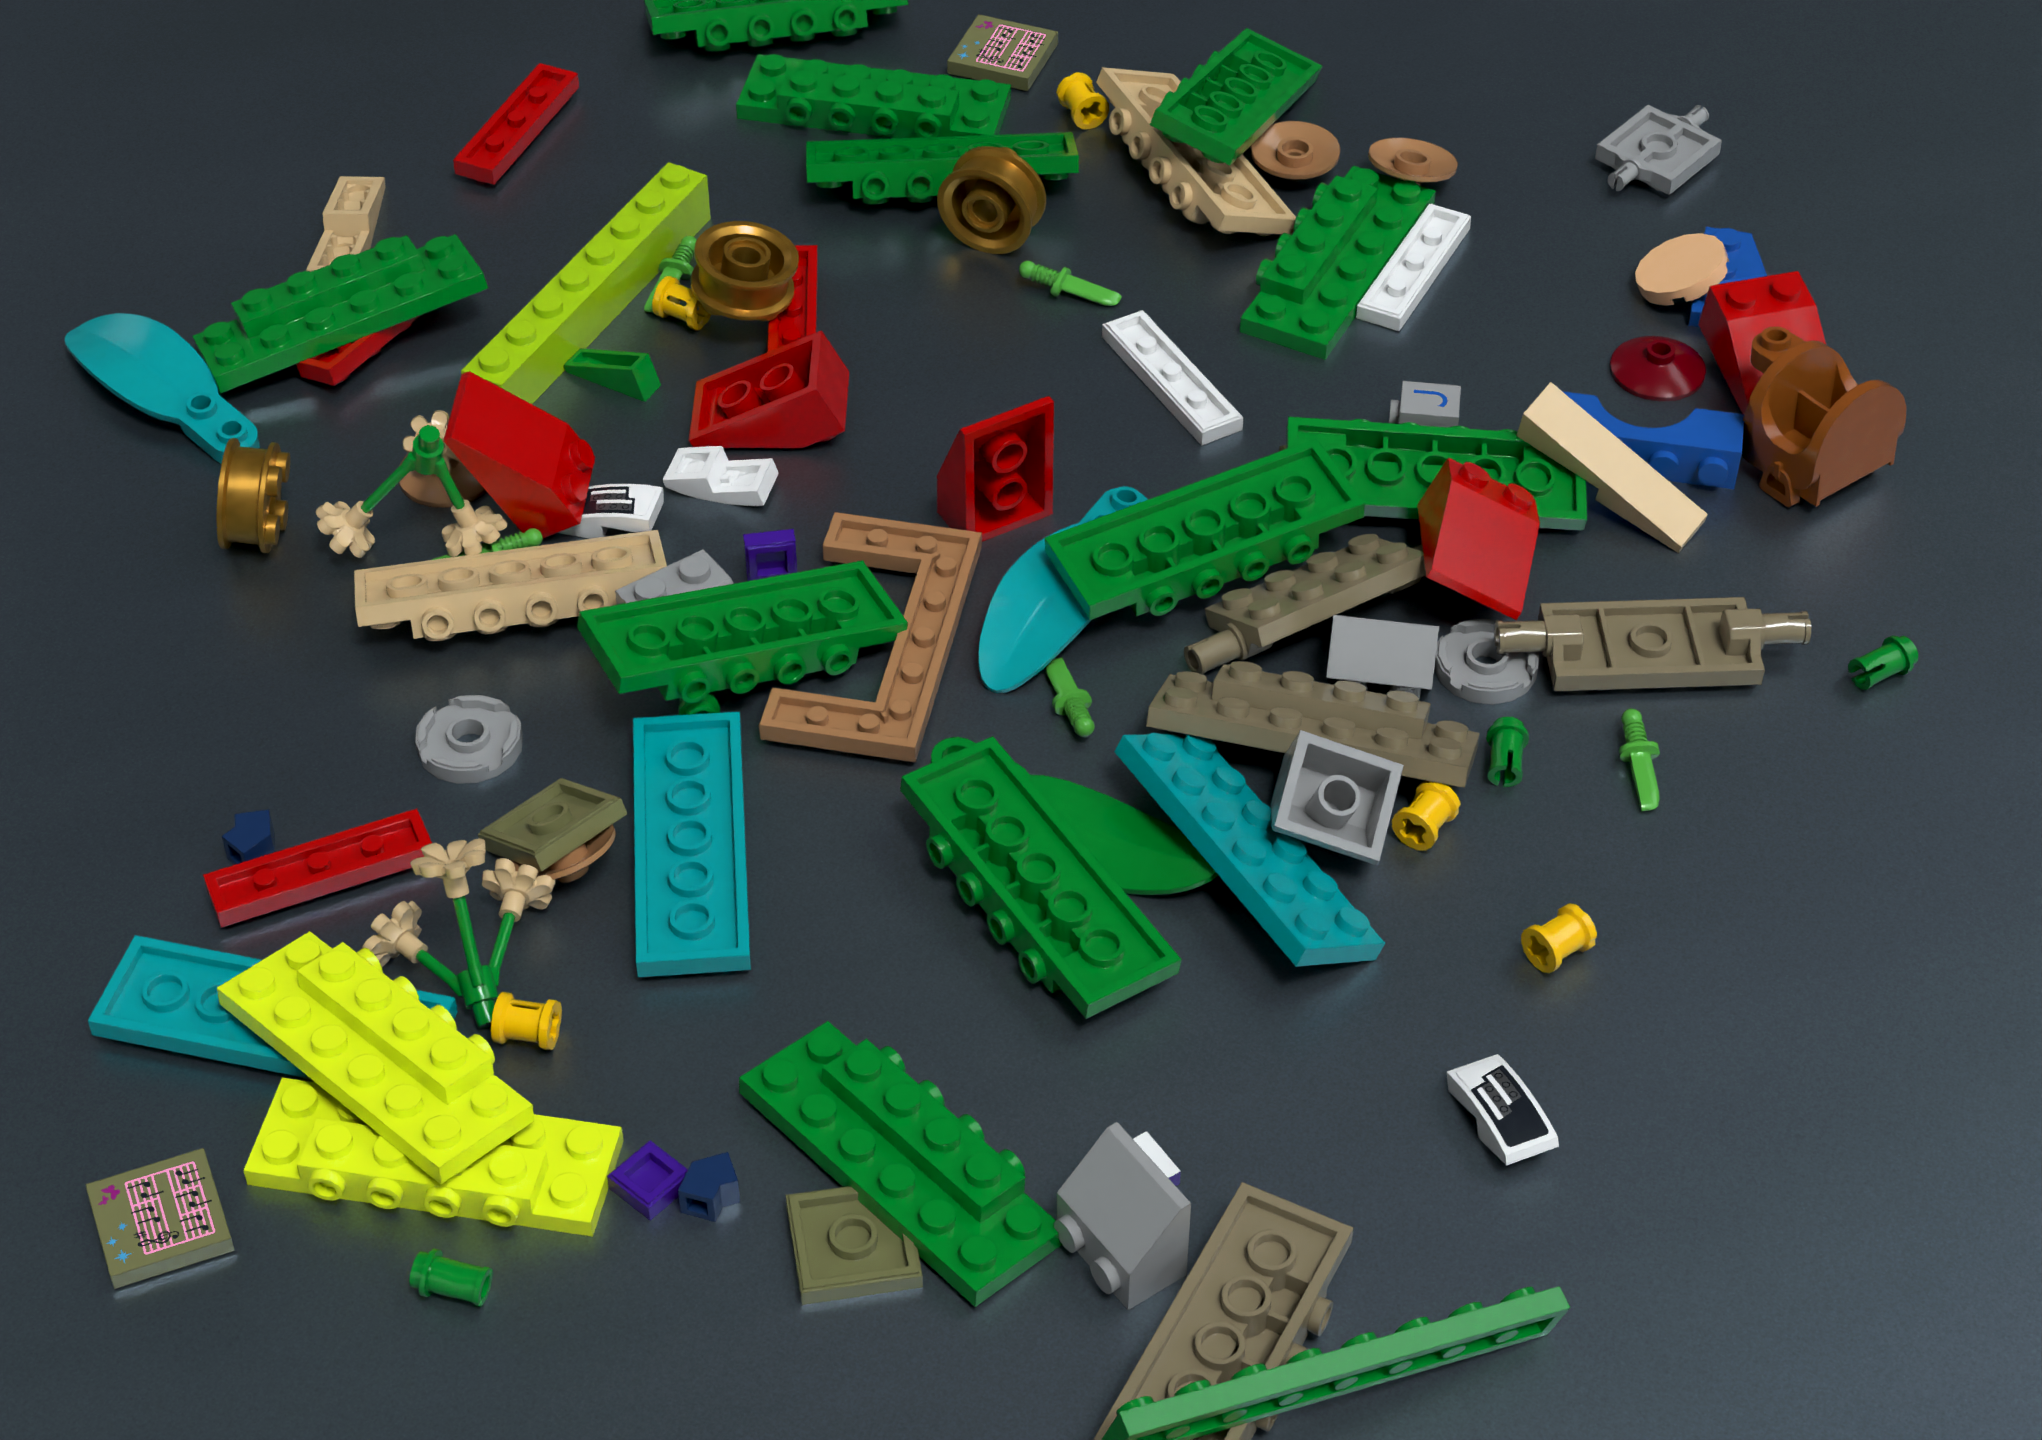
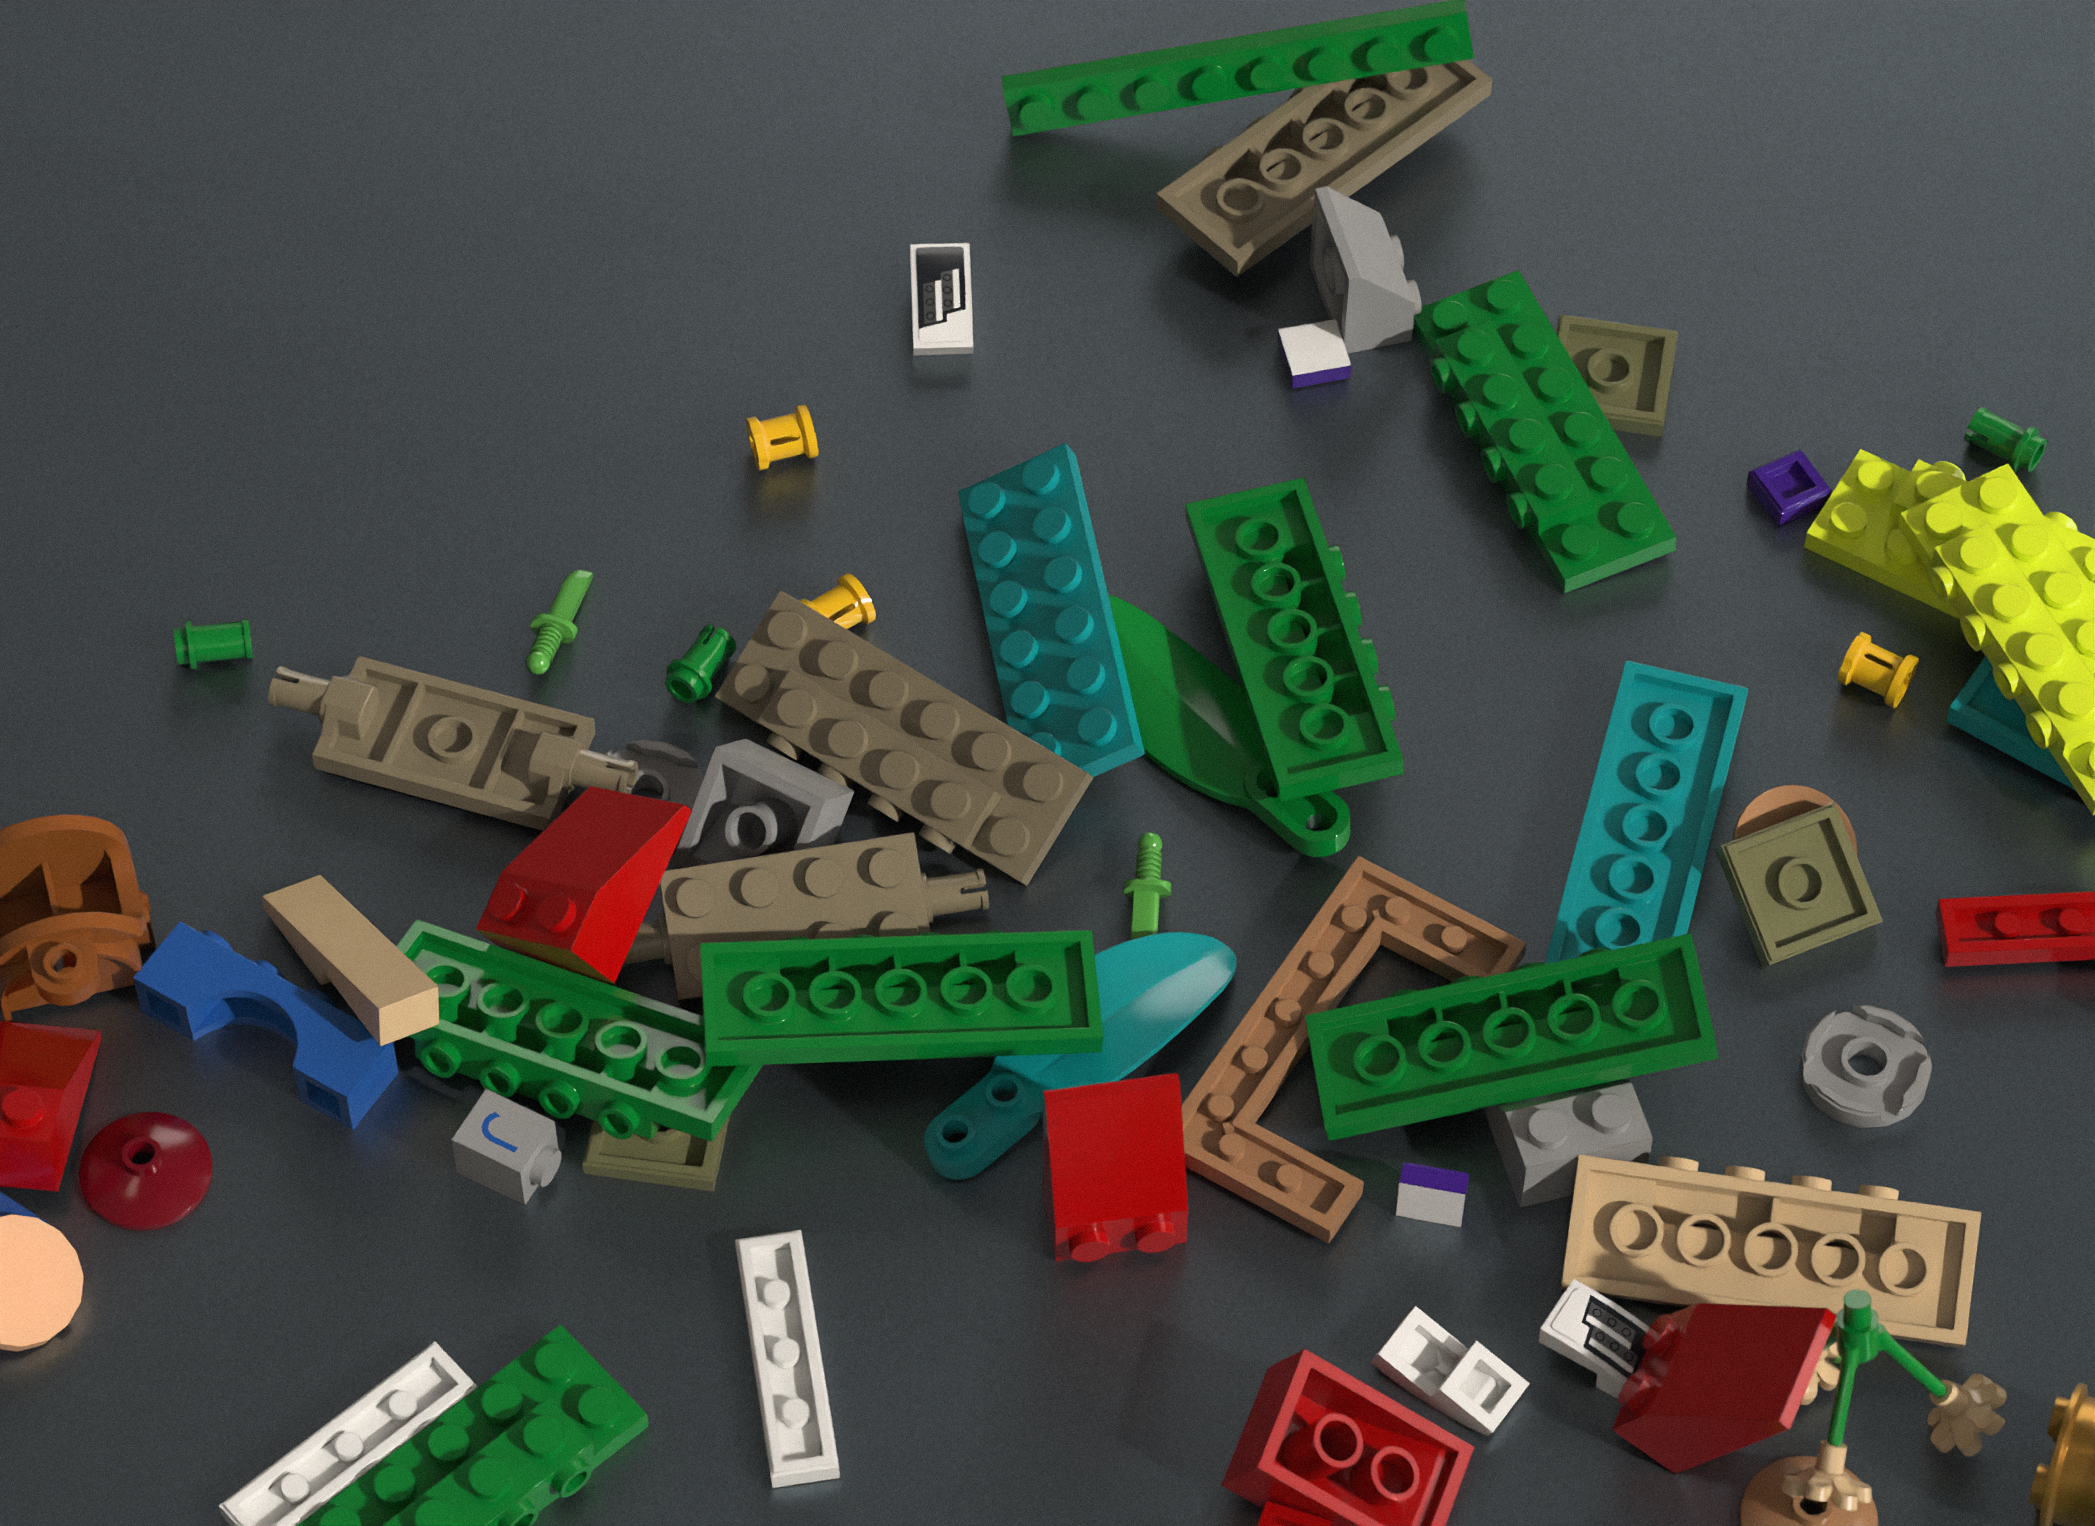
camera: 160 degrees left, 10 degrees up
tan plant [362,838,556,1029] -> none
dark blue piece [678,1152,740,1222] -> none
light grey slope [1271,730,1404,865] -> none

